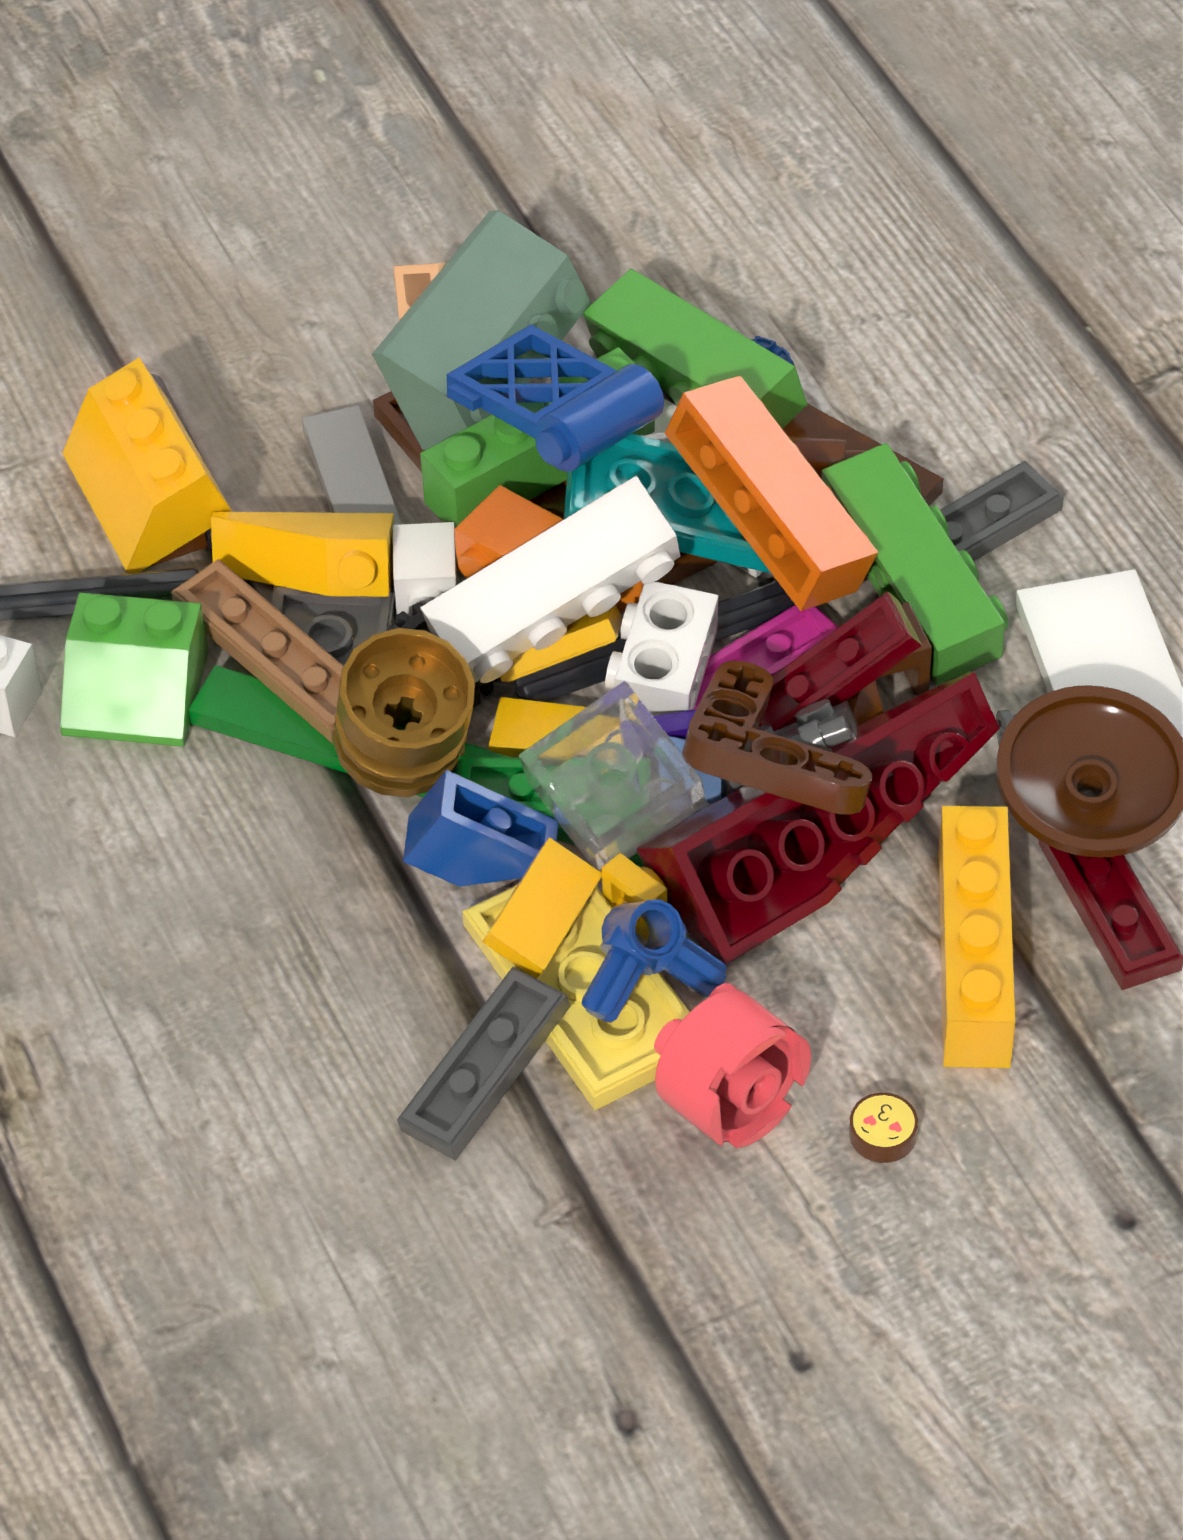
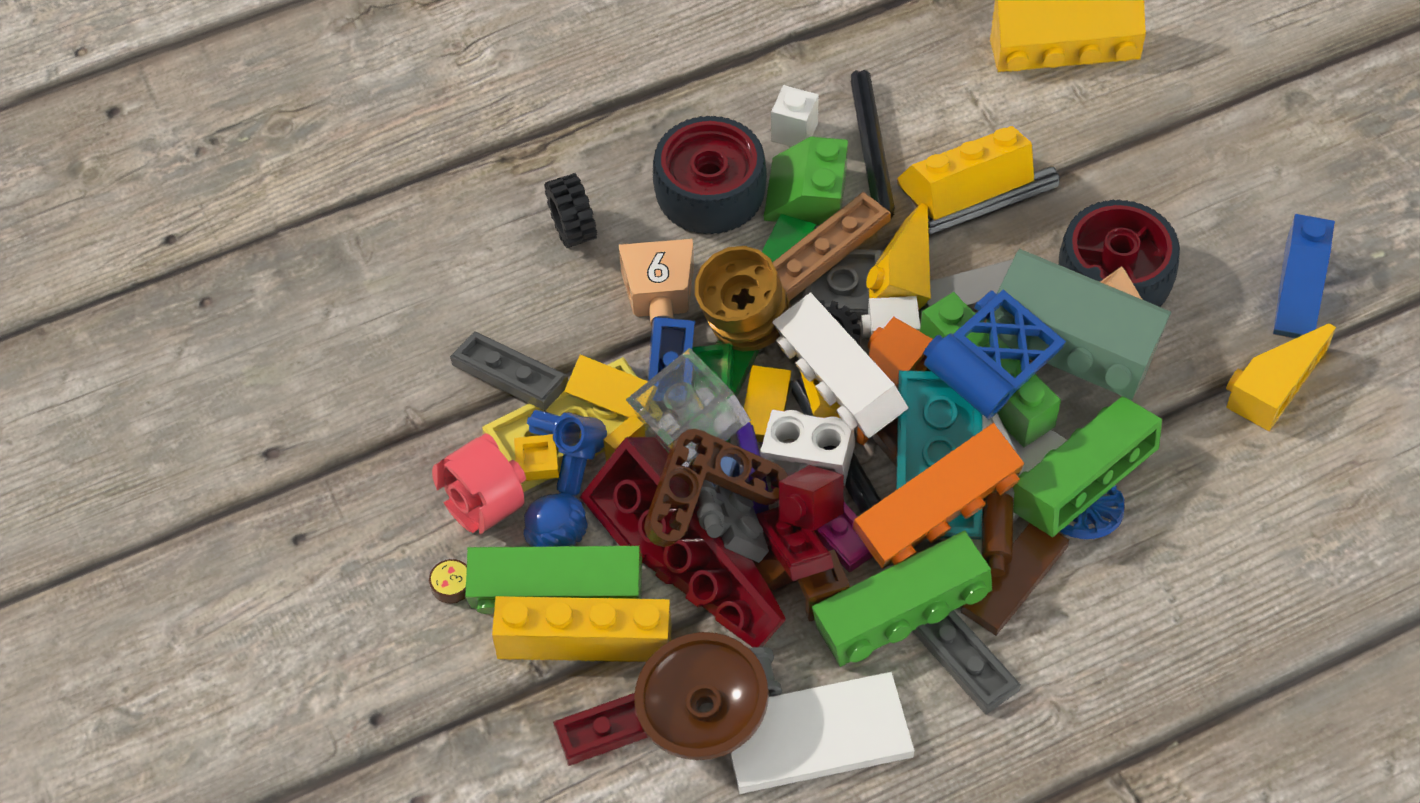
camera: 90 degrees right, 5 degrees up
none -> bright green brick [465,546,642,614]
none -> yellow plate [514,434,559,481]
none -> blue hair [524,493,588,547]
none -> black tyre [544,173,597,248]
none -> light nougat torso [619,239,694,326]
none -> wheel [653,116,767,234]
none -> dark red brick [779,465,844,531]
none -> dark red wheel [1058,200,1180,307]
none -> yellow slope [1226,323,1336,431]
none -> blue slope [1273,214,1335,338]

